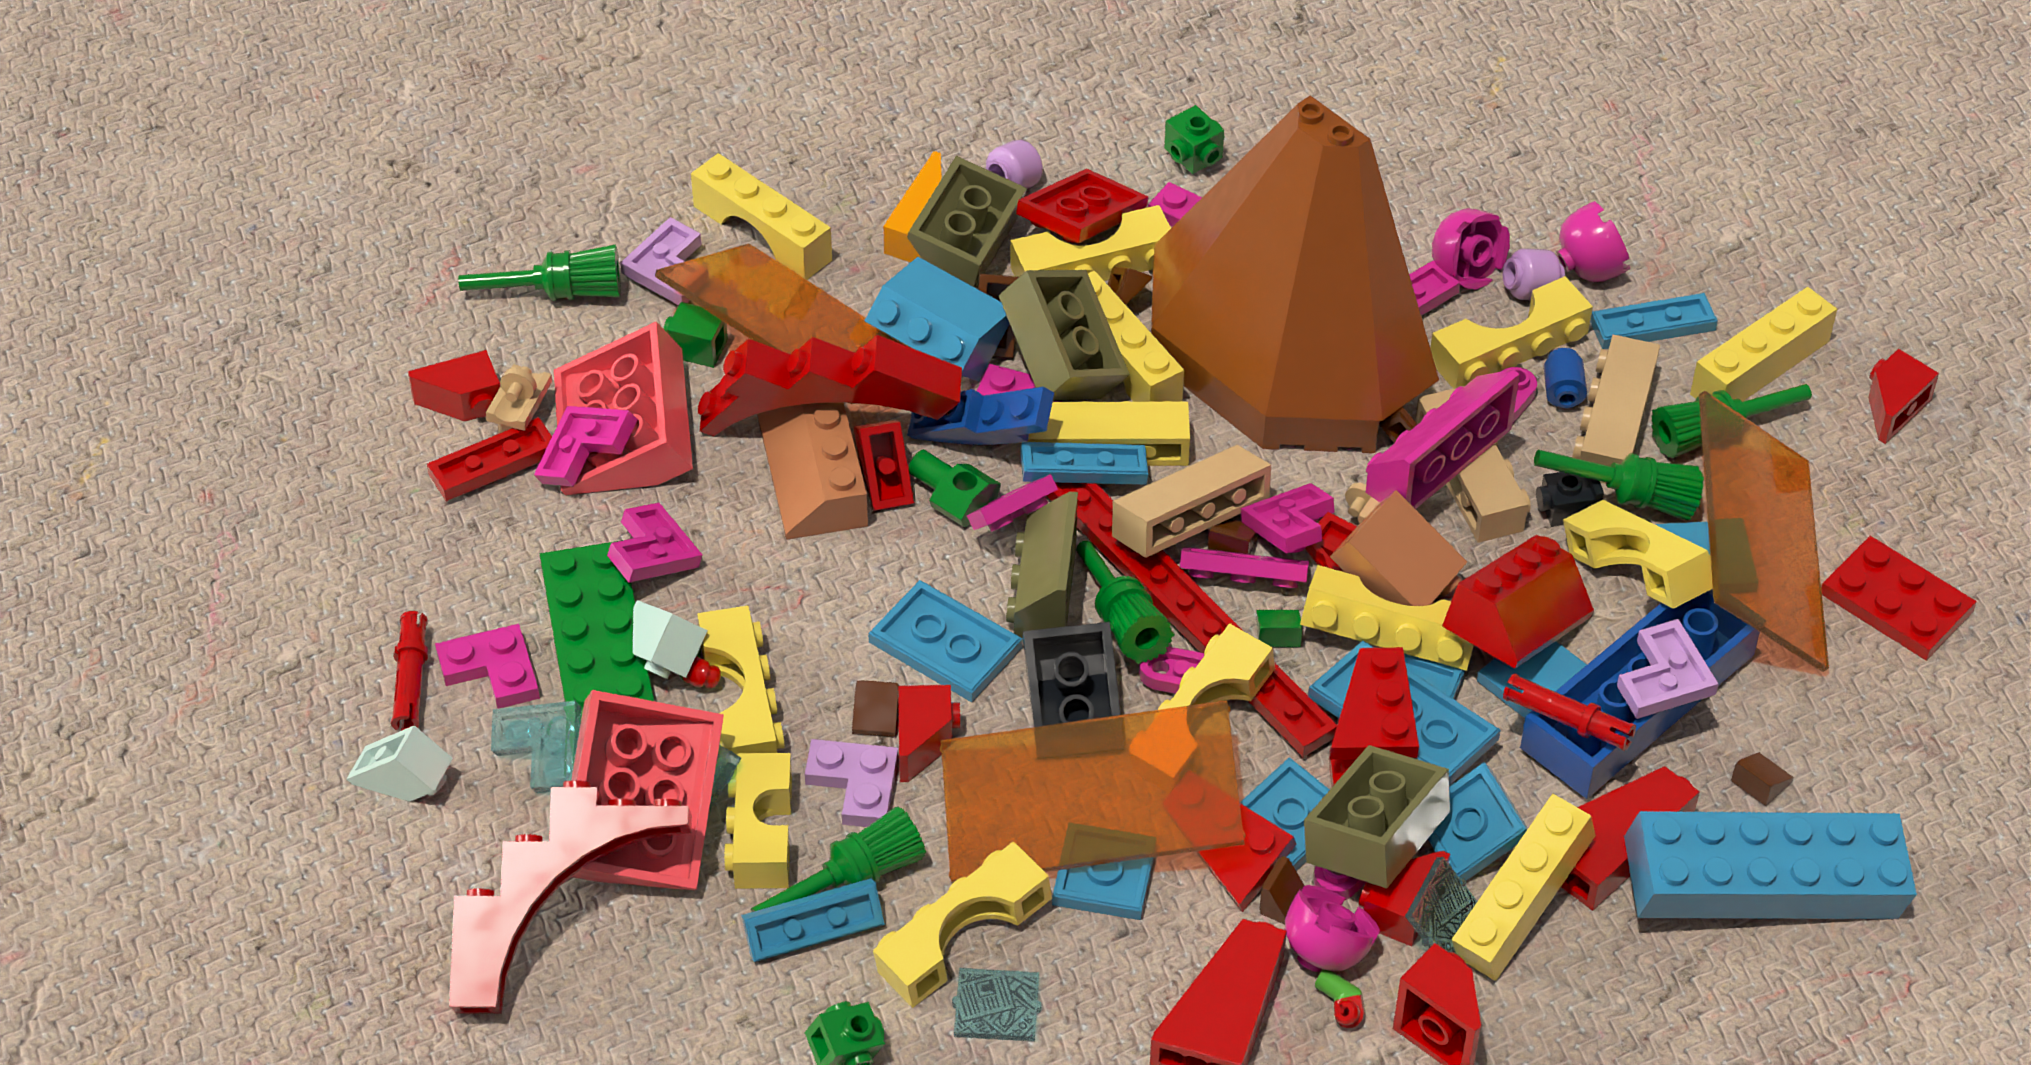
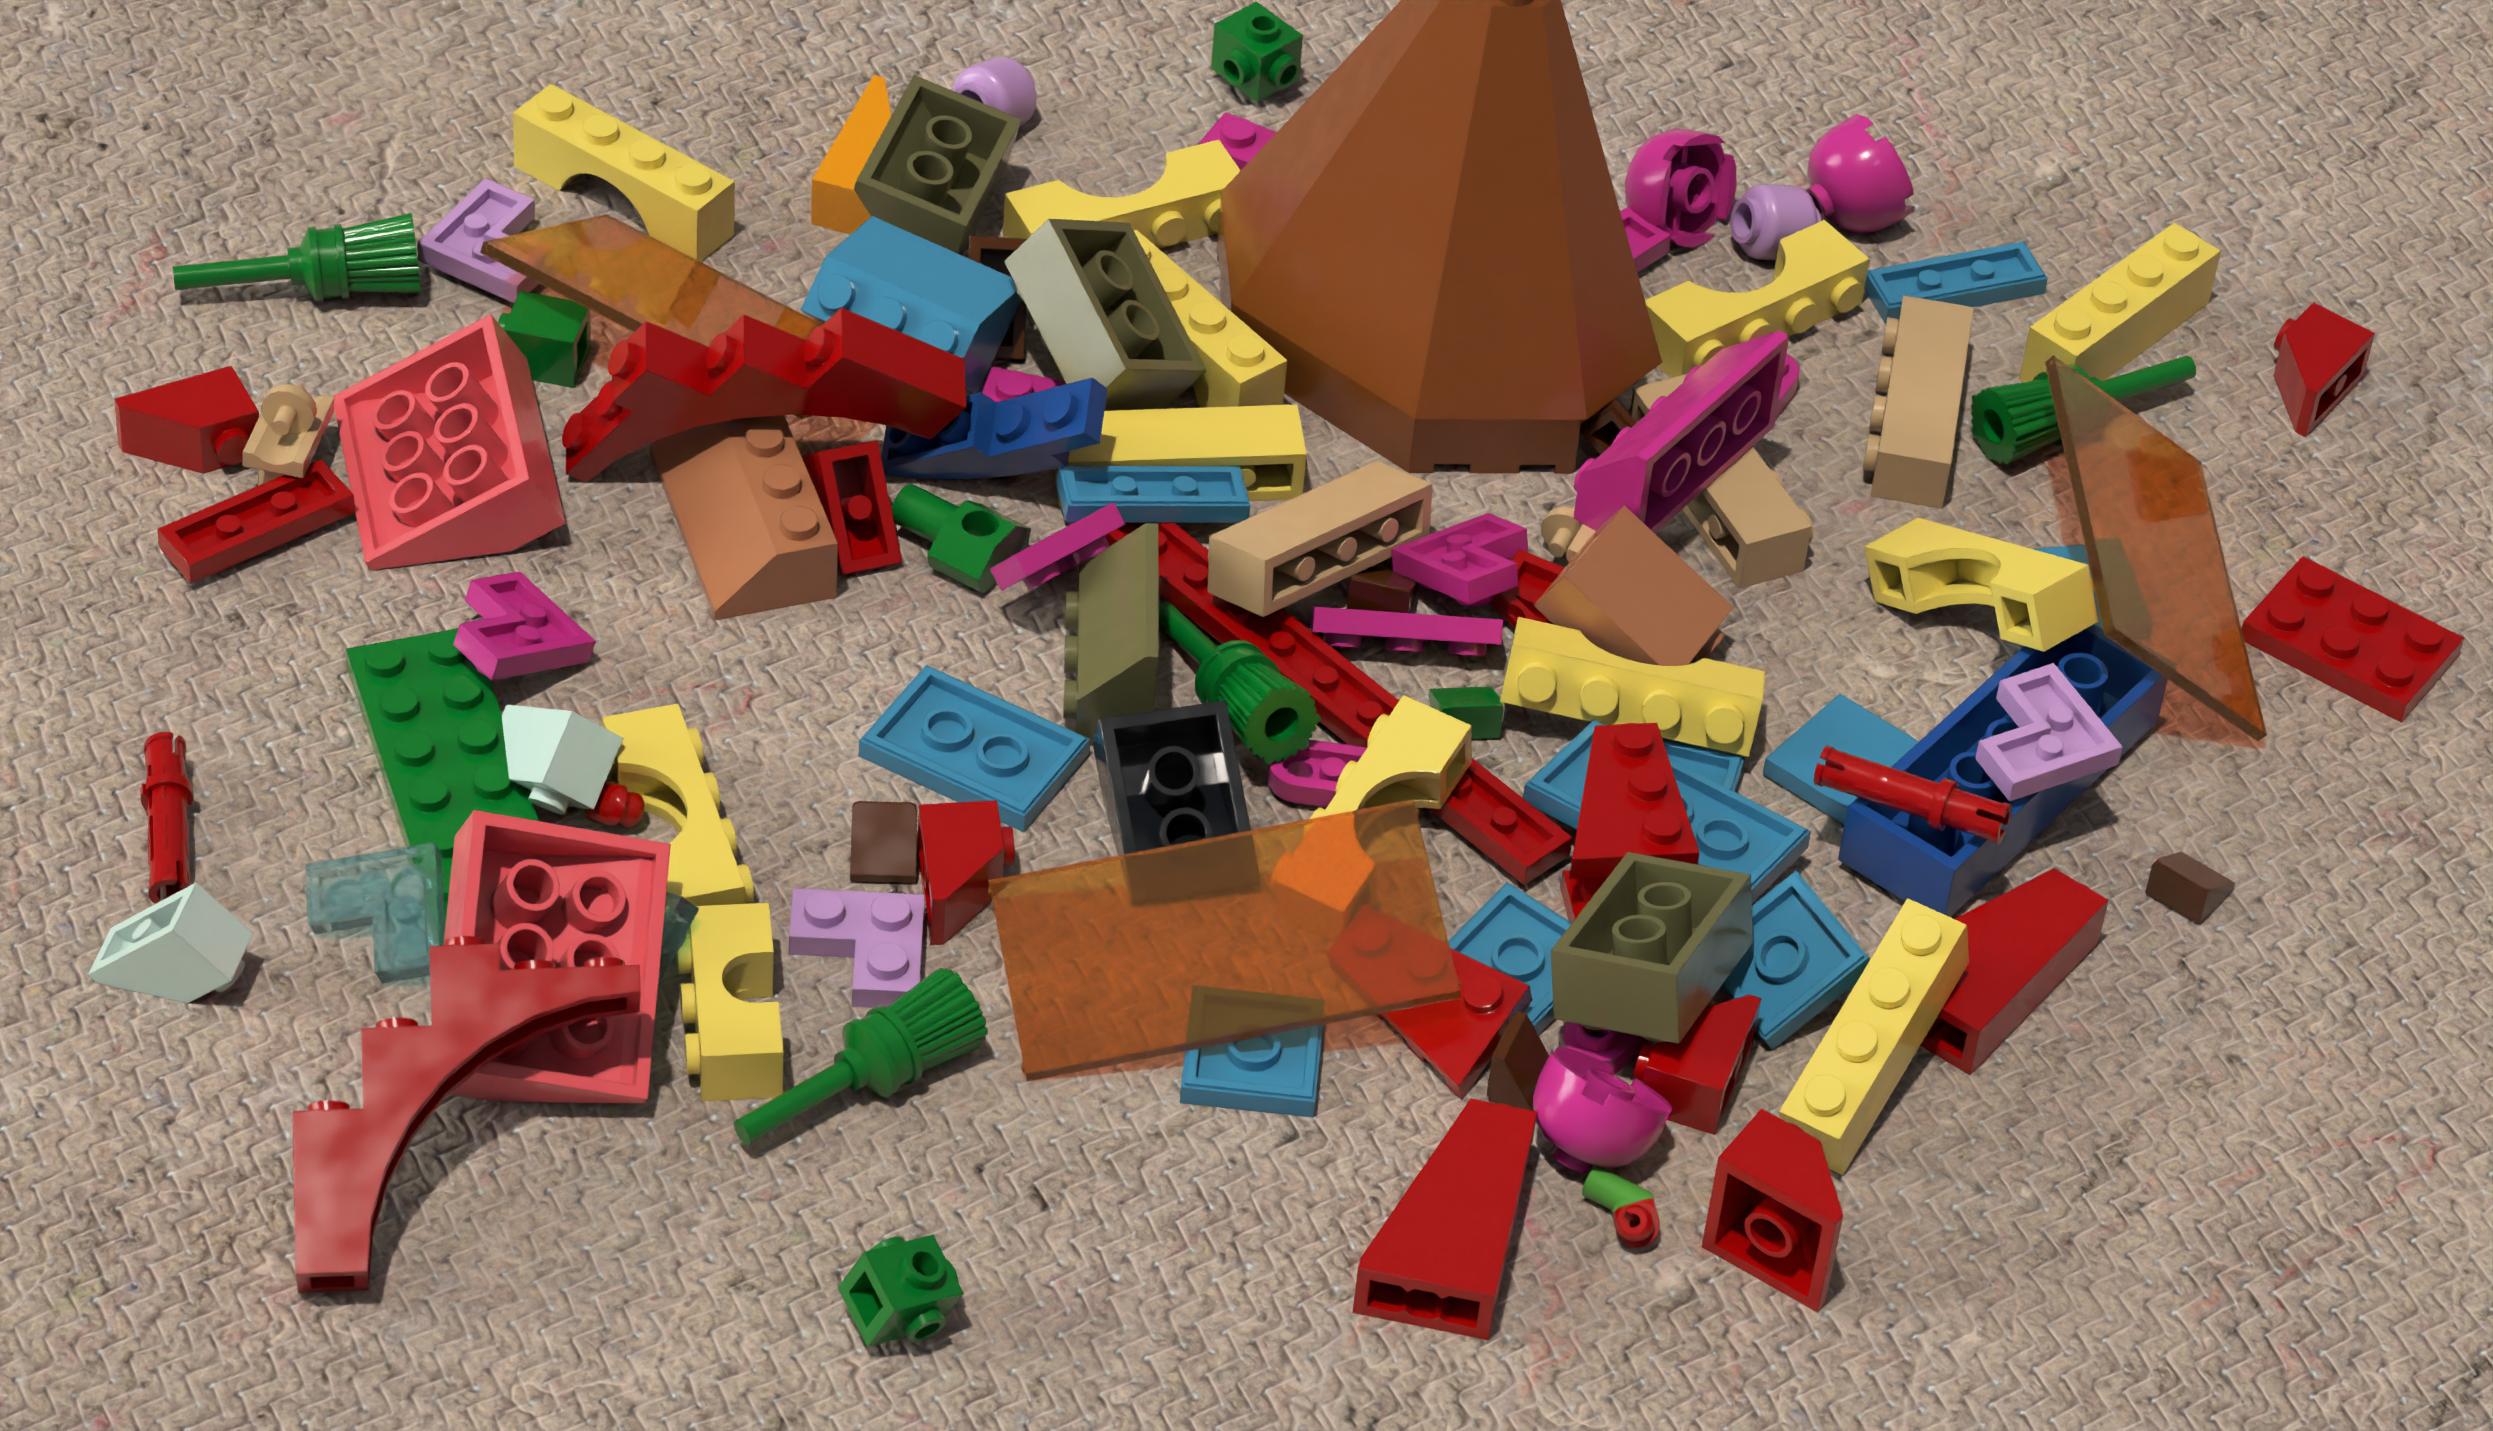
camera: 10 degrees left, 5 degrees down
dark pink plate [435,624,540,709] -> none
dark pink plate [534,406,638,487] -> none
dark azure tile [741,878,885,962] -> none
light yellow arch [873,841,1052,1008] -> none
clear light blue piece [952,968,1042,1042] -> none
red plate [1016,168,1149,243] -> none
reddish brown slope [1107,267,1153,305] -> none
clear light blue piece [1405,857,1478,954] -> none
red slope [1442,534,1594,668] -> none
green piece [1534,449,1704,521] -> none
black brick [1536,472,1604,527] -> none
blue brick [1543,348,1587,408] -> none
dark azure brick [1624,811,1917,919] -> none

